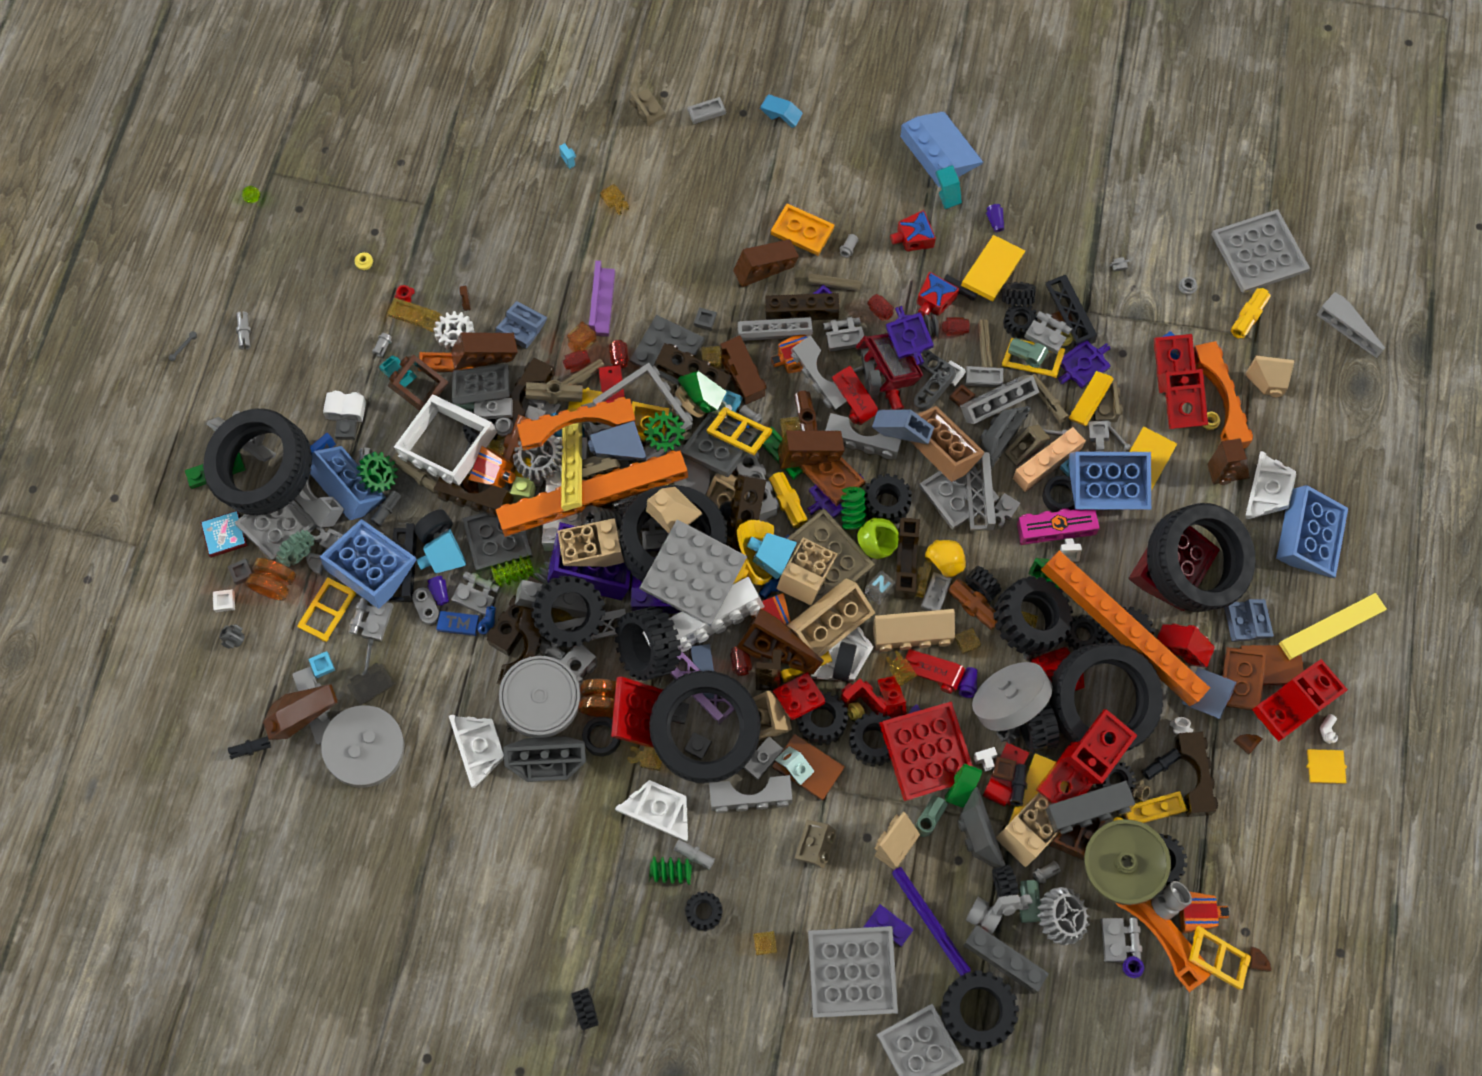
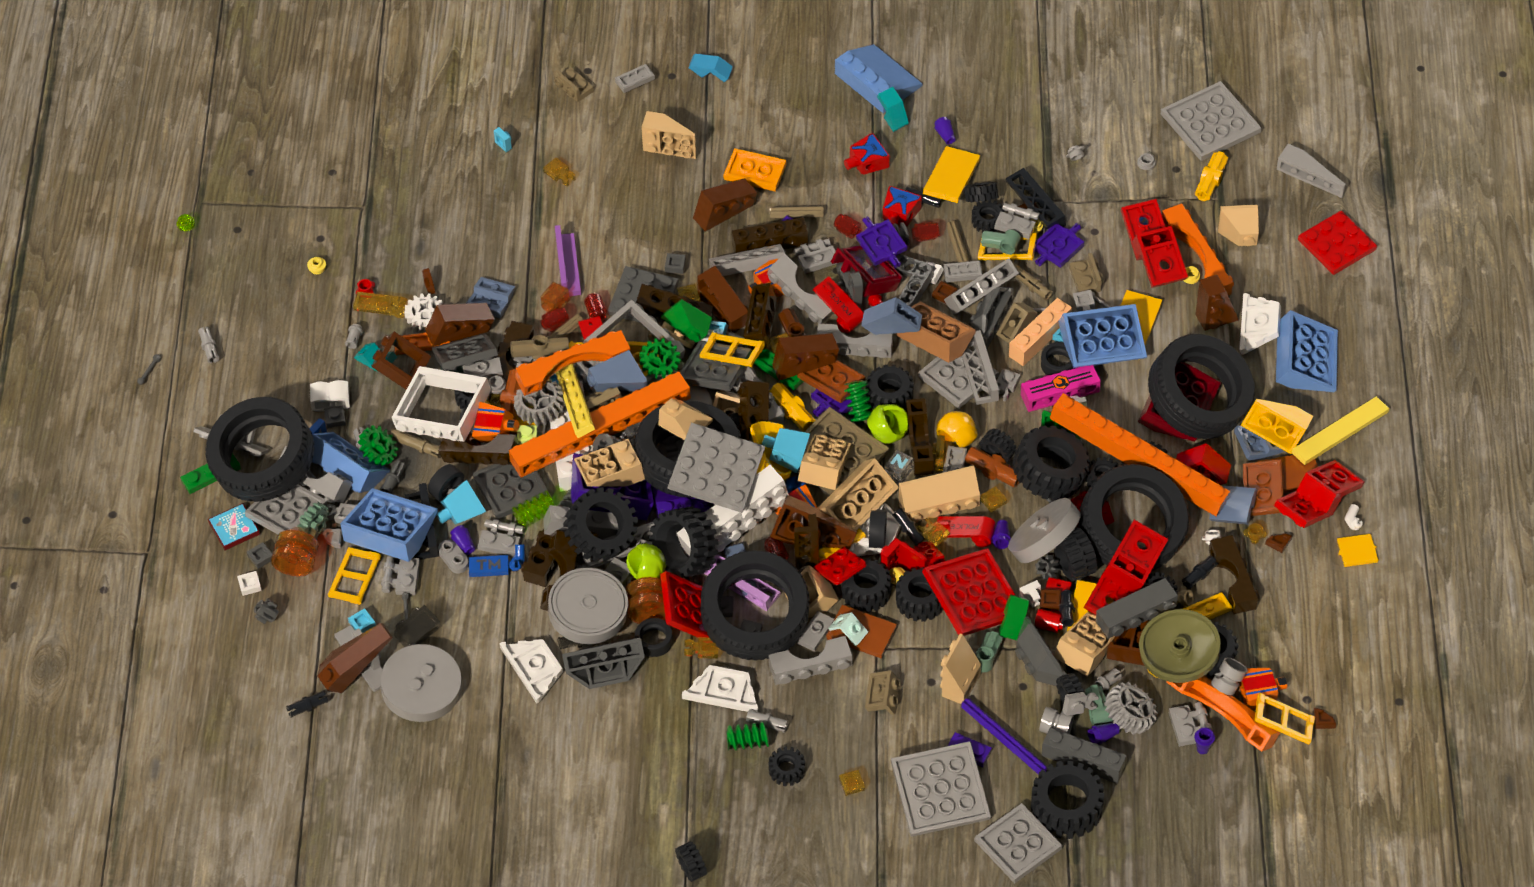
camera: 10 degrees left, 15 degrees down
light grey pin [840,234,859,258] -> none
yellow tile [1069,371,1114,426] -> none
none -> lime piece [626,543,666,585]
none -> tan slope [642,111,696,159]
none -> dark brown brick [744,283,777,352]
none -> black pin [892,508,925,546]
none -> dark purple cone [1088,723,1119,745]
none -> yellow slope [1240,399,1313,454]
none -> clear yellow plate [1243,523,1267,544]
none -> red plate [1298,210,1377,275]

